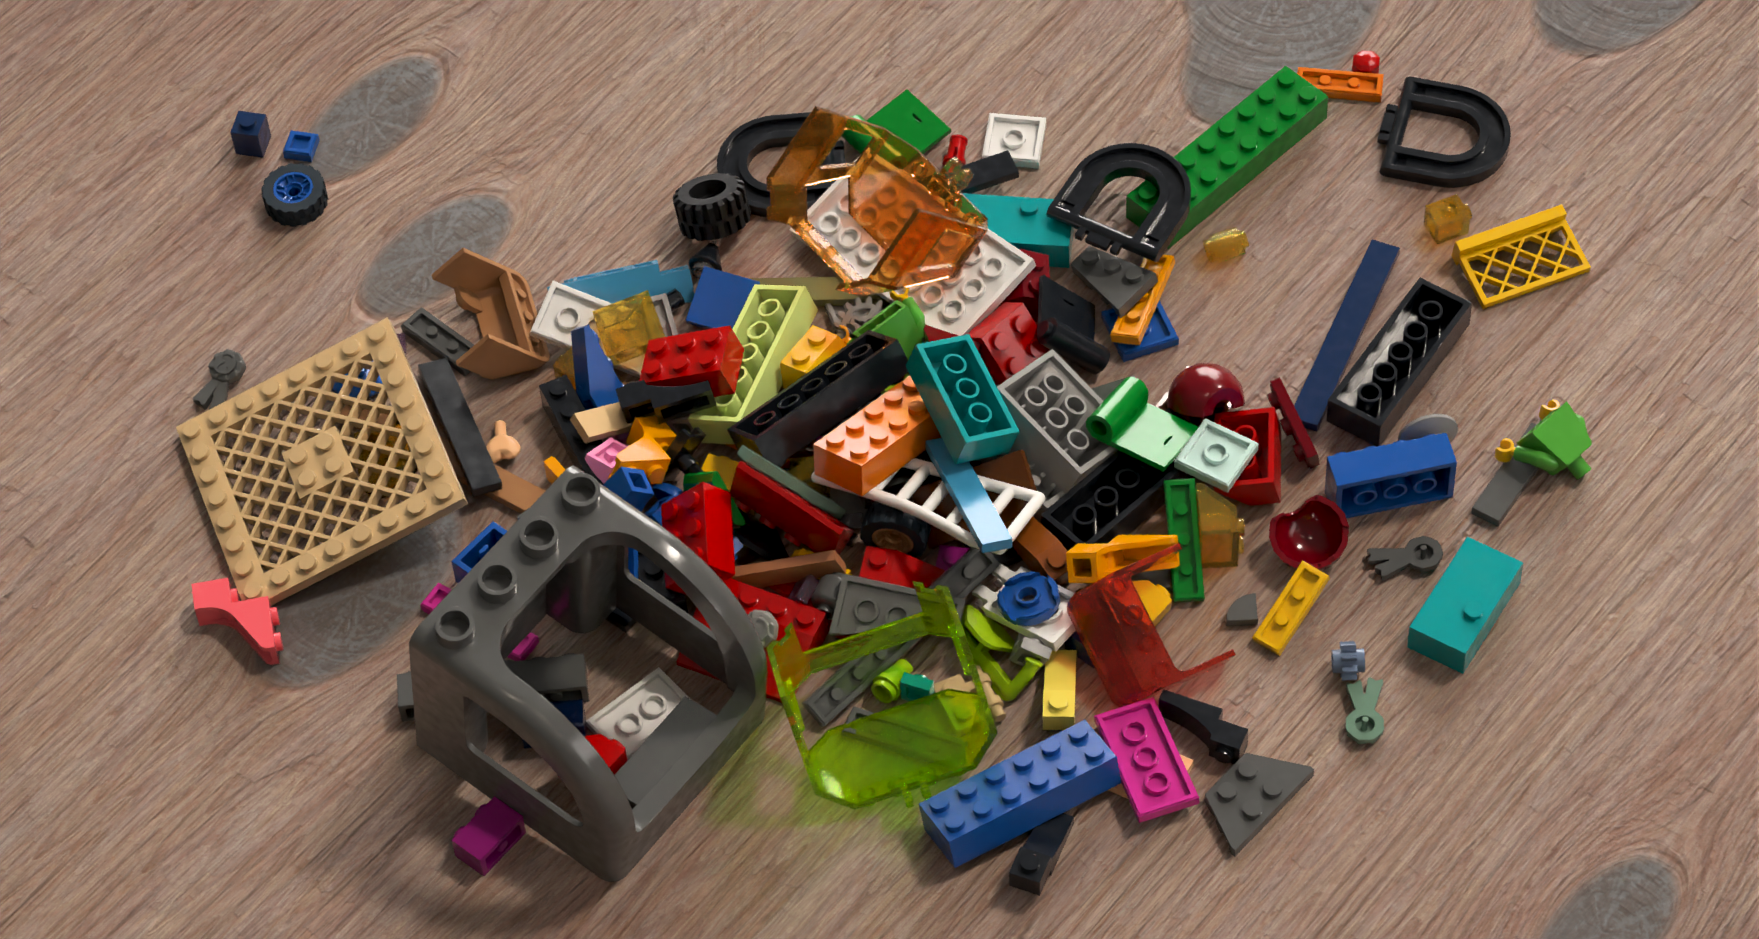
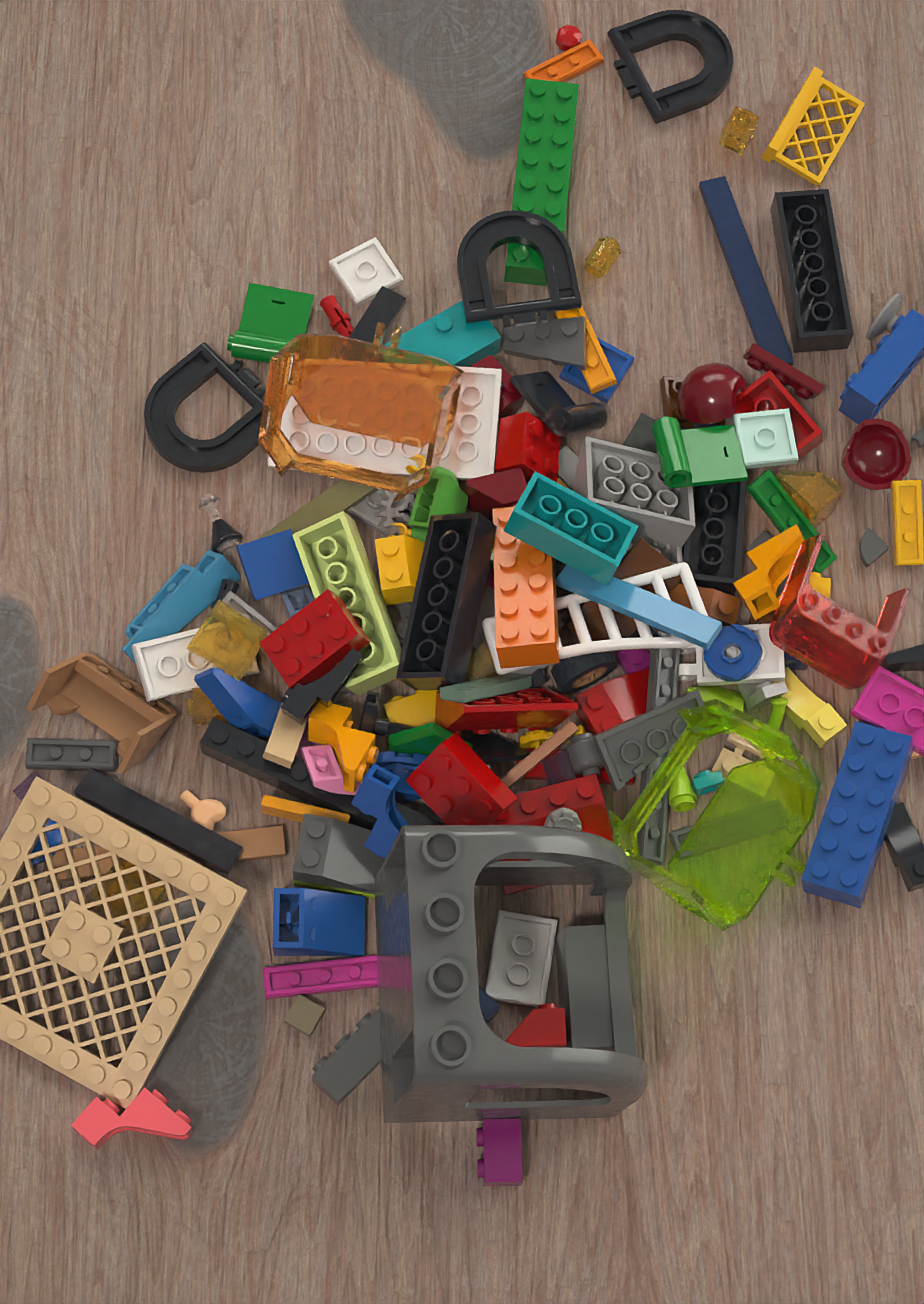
camera: 50 degrees left, 15 degrees up
black tyre [673,173,751,241] -> none

